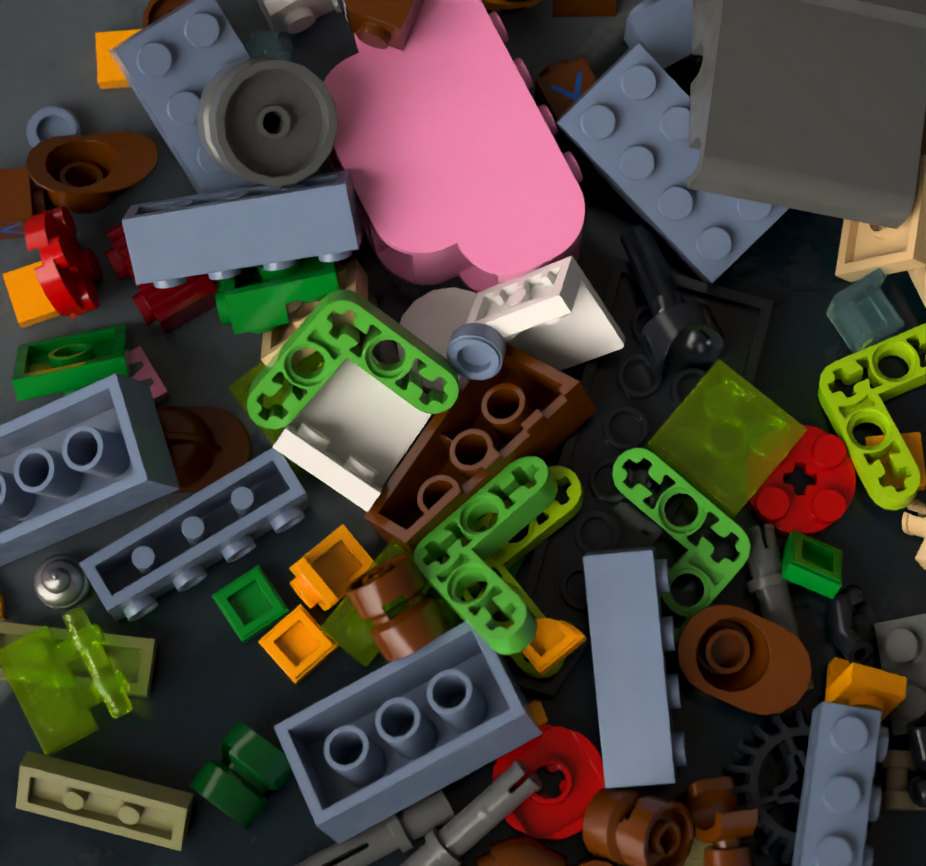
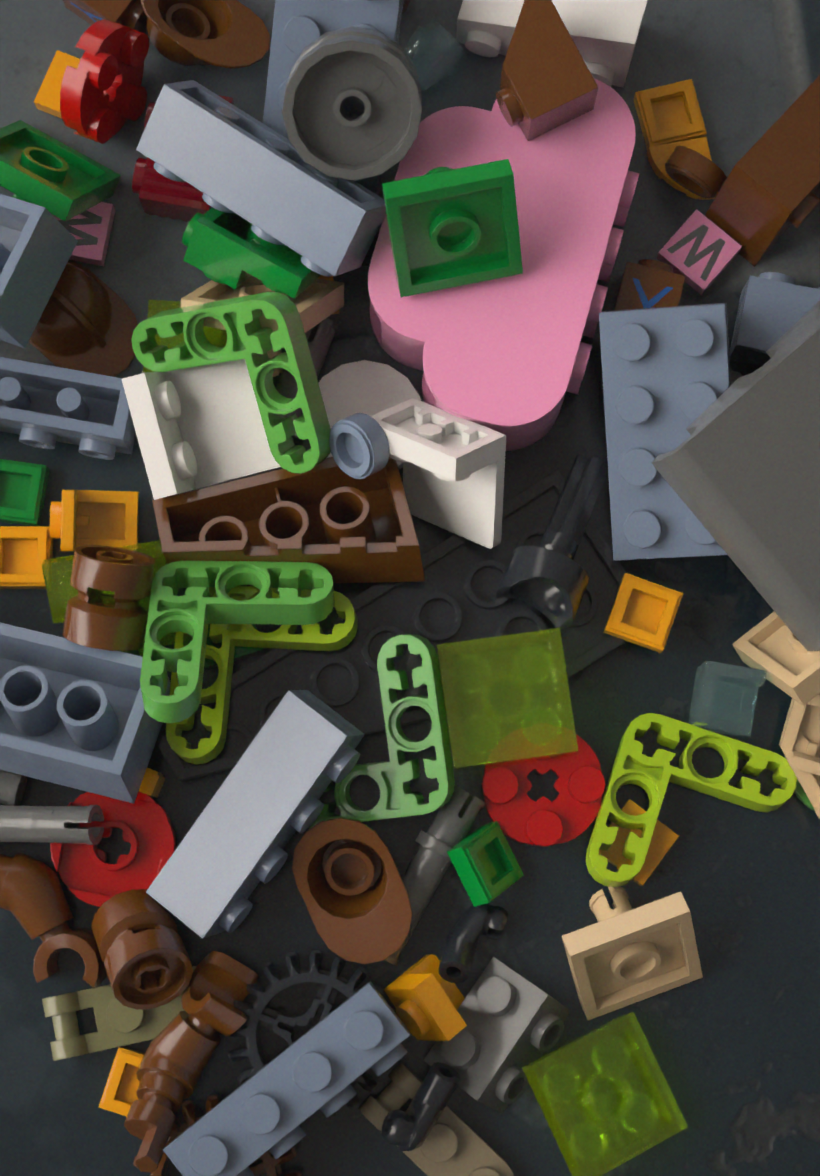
camera: 40 degrees right, 5 degrees up
light orange tile [505,618,587,677] -> none
none -> green tile [382,159,523,298]
none -> light orange tile [603,573,683,653]
none -> bright pink tile [657,209,742,295]

